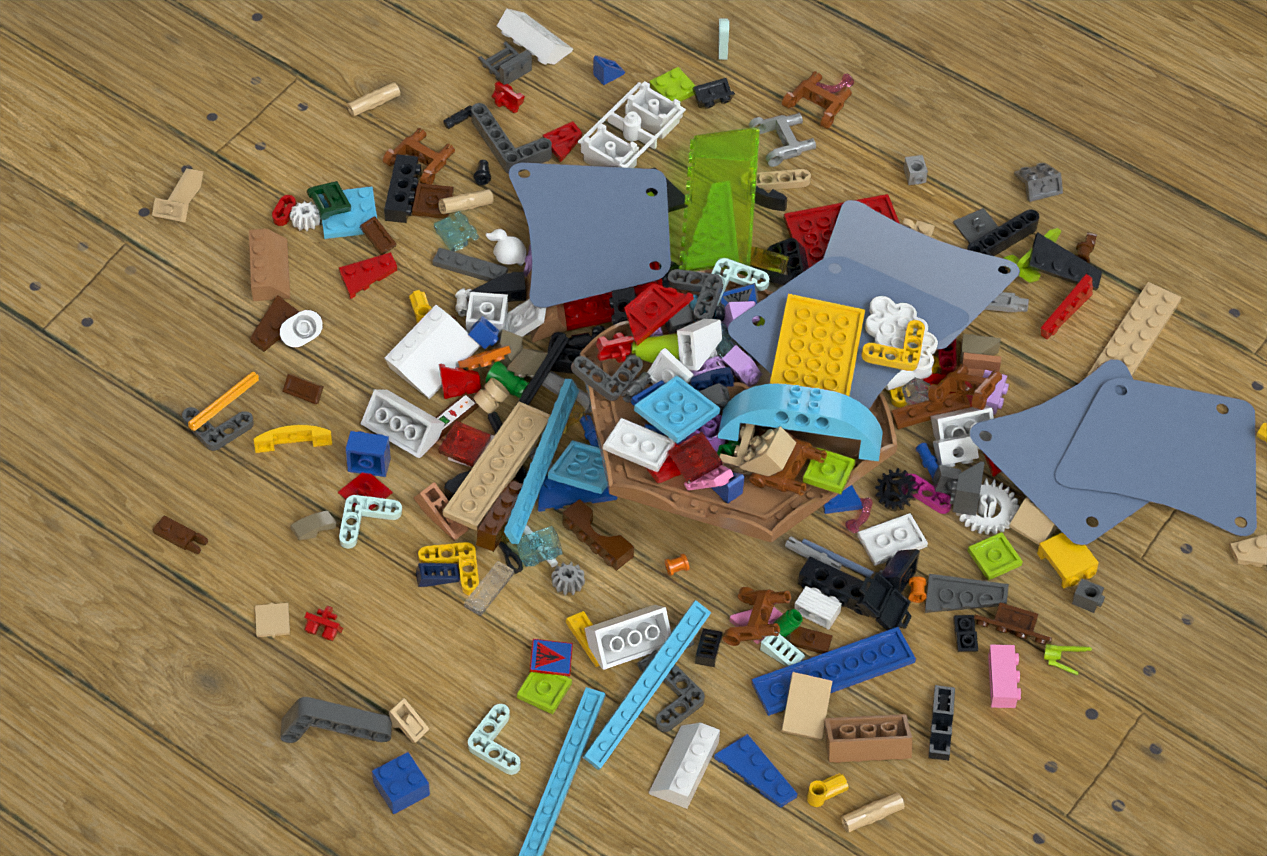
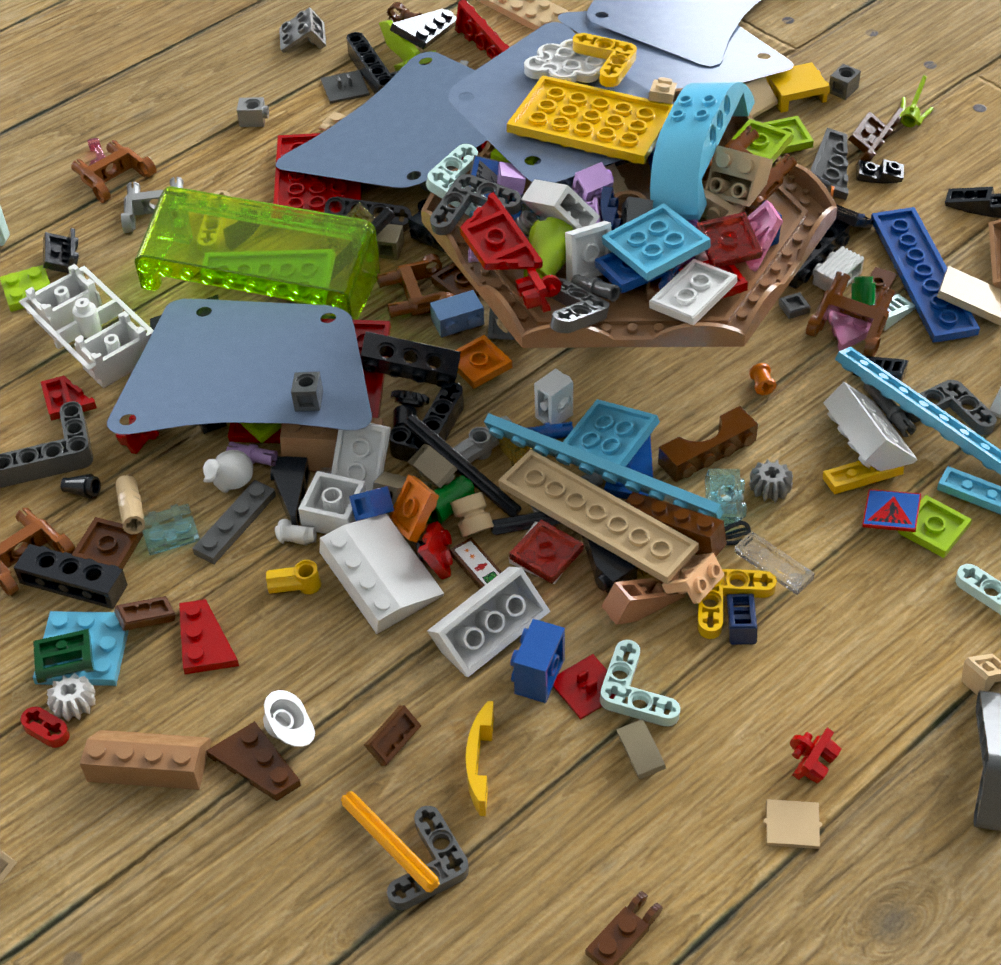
camera: 75 degrees left, 5 degrees down
bright pink brick [988,645,1021,708] -> none
none -> dark grey brick [291,371,323,412]
none -> tan plate [648,77,677,104]
none -> light nougat bracket [662,553,724,604]
none -> dark grey tile [779,292,811,319]

